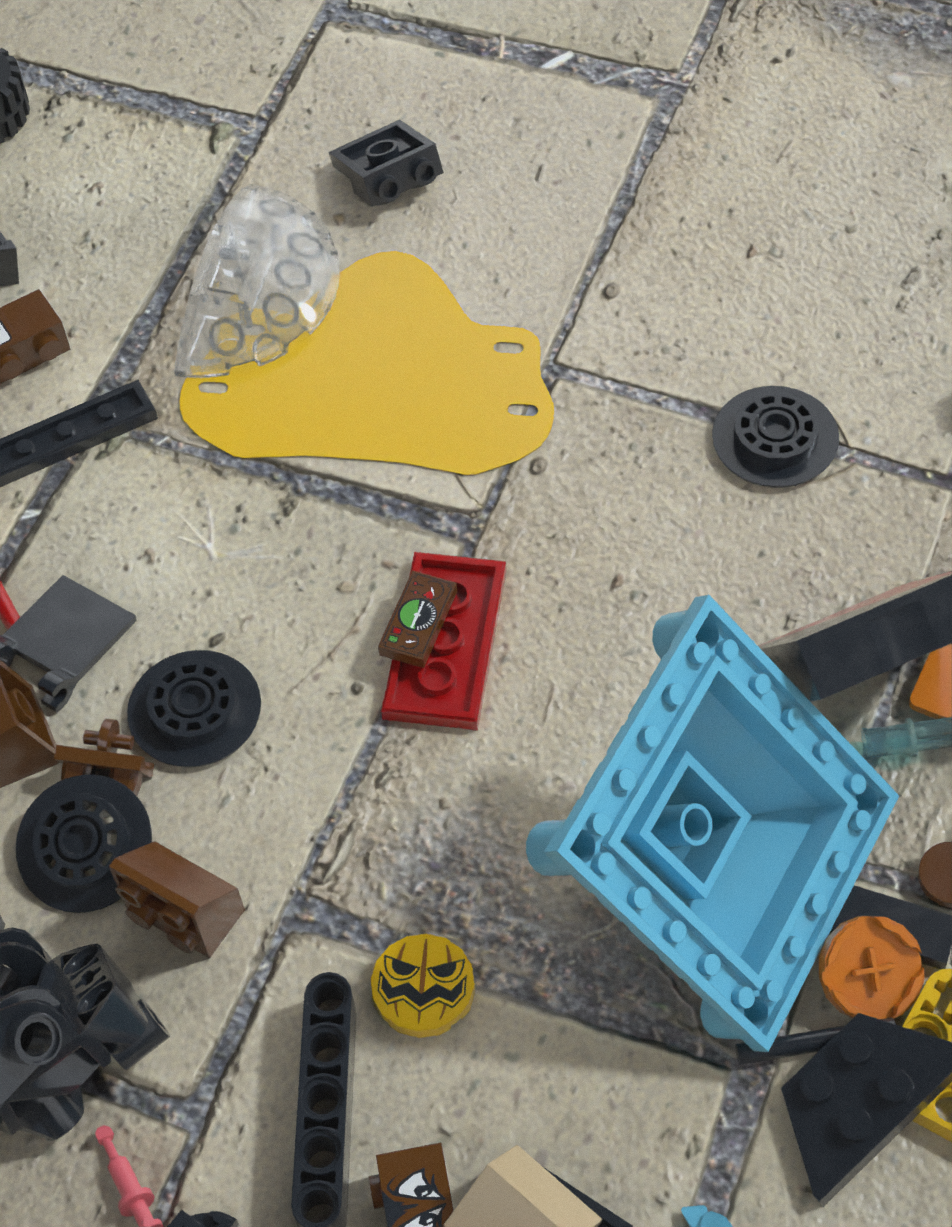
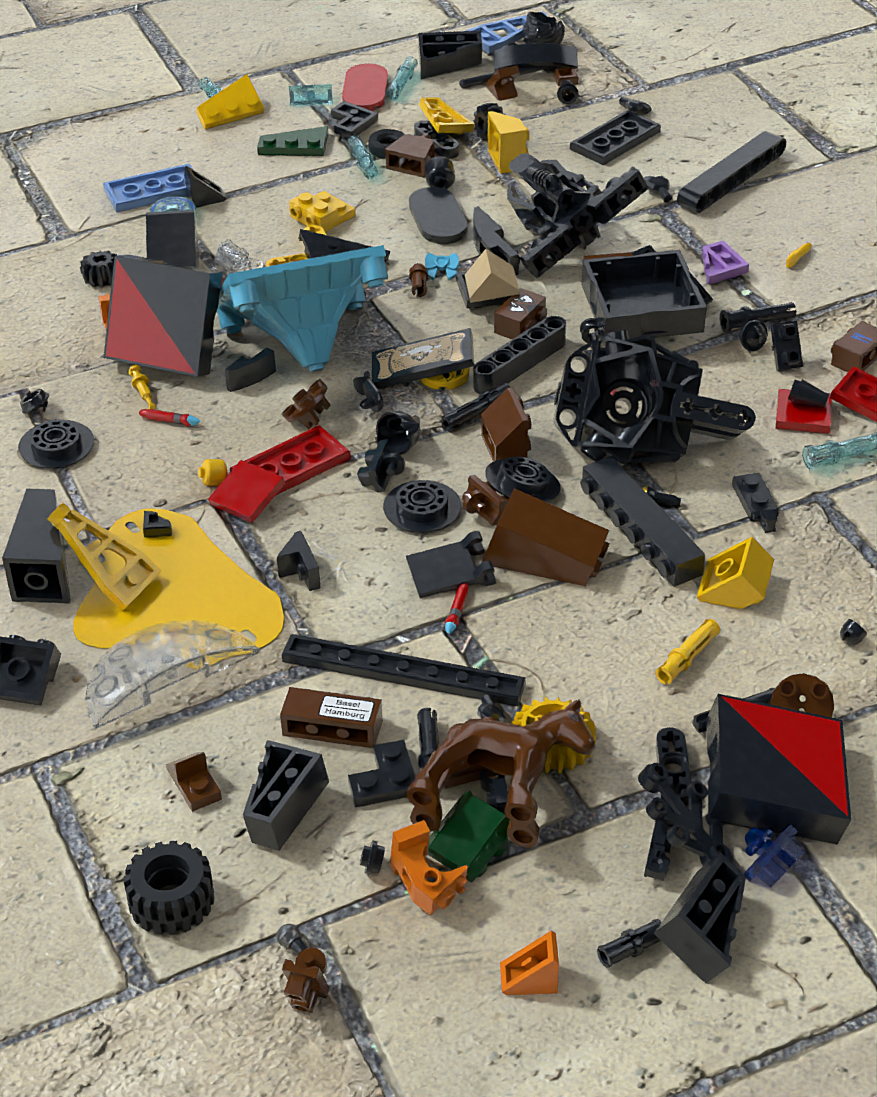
camera: 140 degrees left, 15 degrees down
reddish brown tile [378,570,457,668] -> none
none -> black slope [2,488,71,604]
none -> black hat [20,389,50,414]
none -> yellow plate [47,502,161,611]
none -> yellow piece [128,365,156,410]
none -> red piece [139,409,200,426]
none -> black tile [143,511,172,537]
none -> reddish brown slope [166,752,222,812]
none -> yellow piece [198,459,227,486]
none -> red tile [208,460,285,523]
none -> black slope [277,531,321,591]
none -> reddish brown plate [281,379,331,429]
none -> black piece [353,371,384,413]
none -> black hips [357,439,406,492]
none -> tile [372,328,475,389]
none -> black hat [375,411,421,455]
none -> reddish brown animal [409,263,428,297]
none -> black pin [441,383,510,432]

